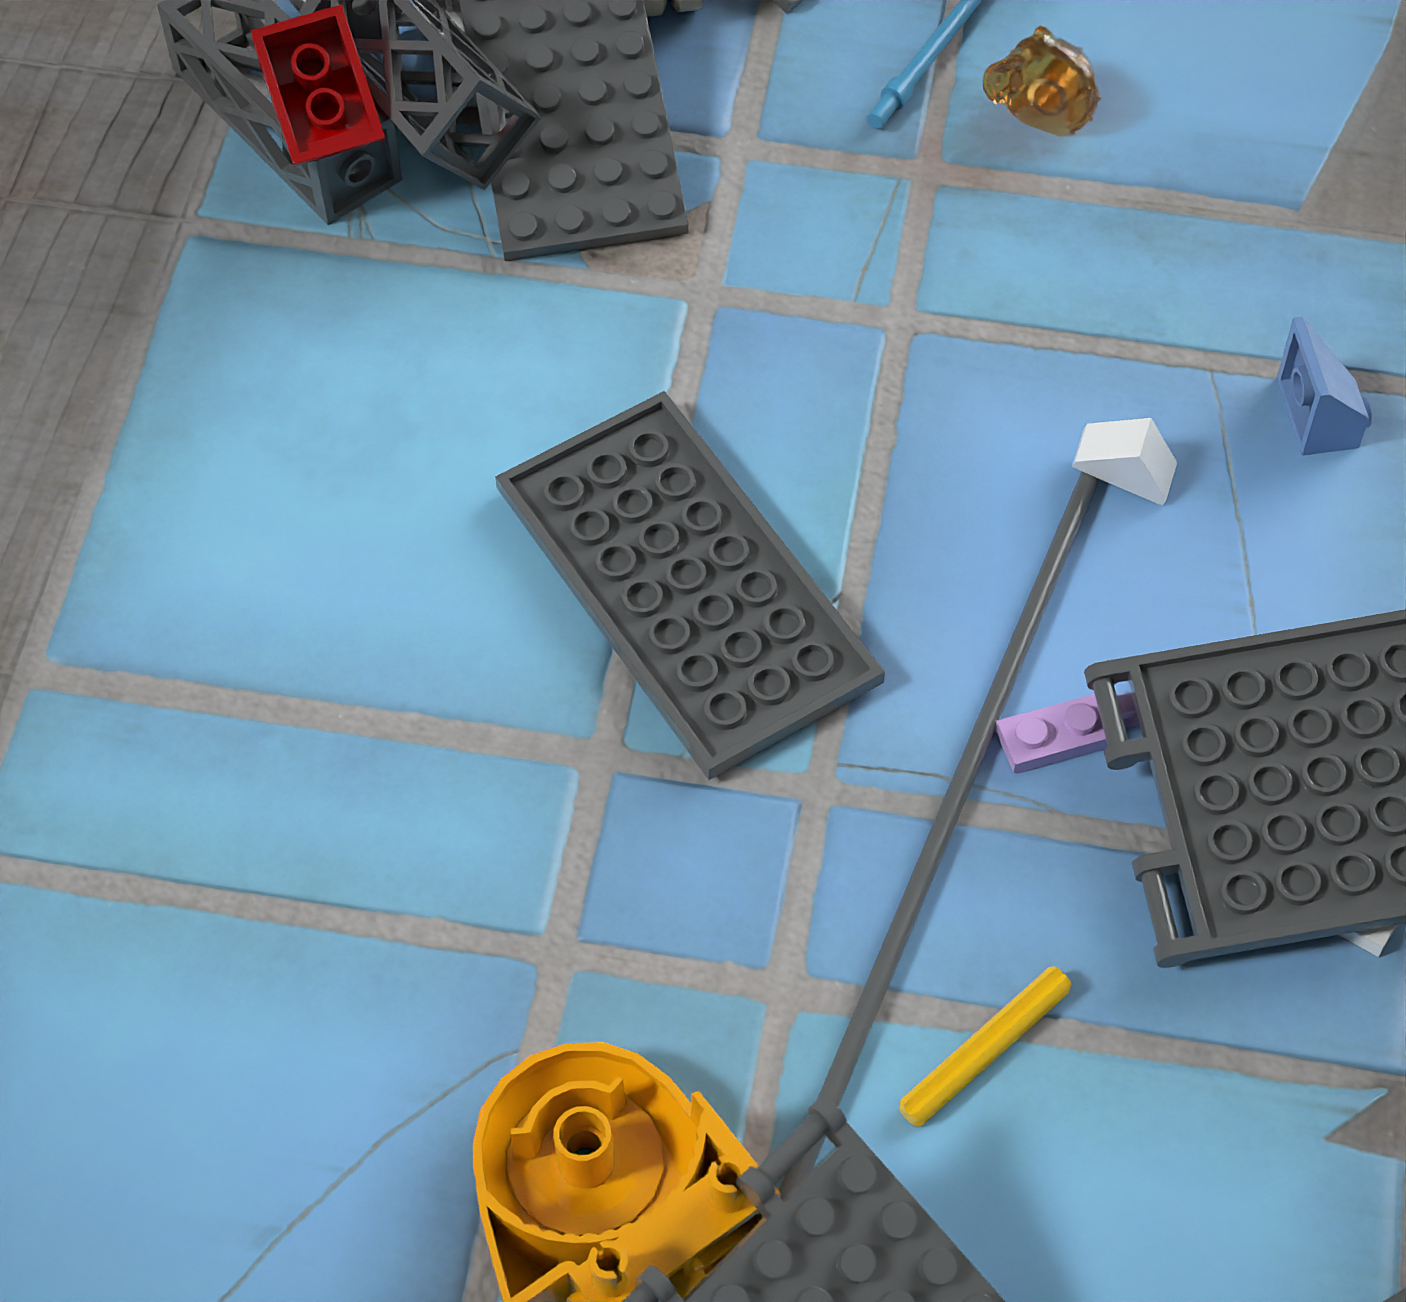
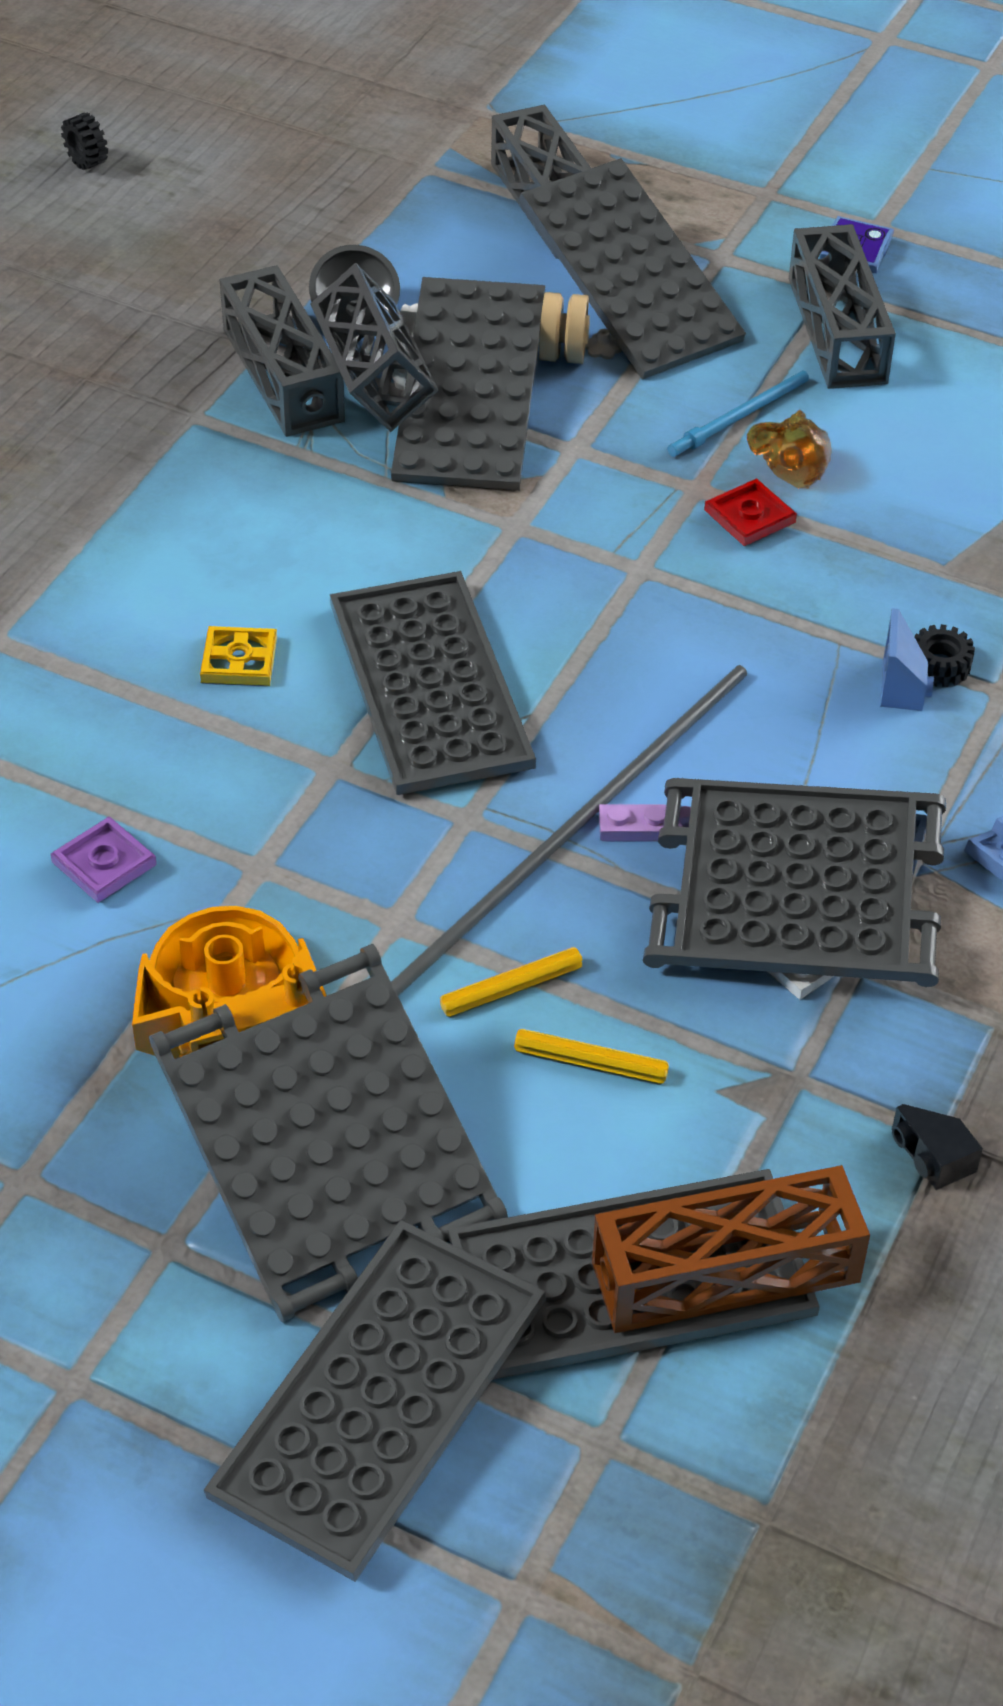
camera: 15 degrees right, 10 degrees down
red slope [250,4,385,167] -> none
white slope [1072,418,1177,506] -> none
none -> medium lavender plate [50,816,157,903]
none -> yellow piece [200,626,277,686]
none -> yellow axle [514,1029,669,1084]
none -> red plate [704,478,797,546]
none -> black tyre [914,624,975,687]

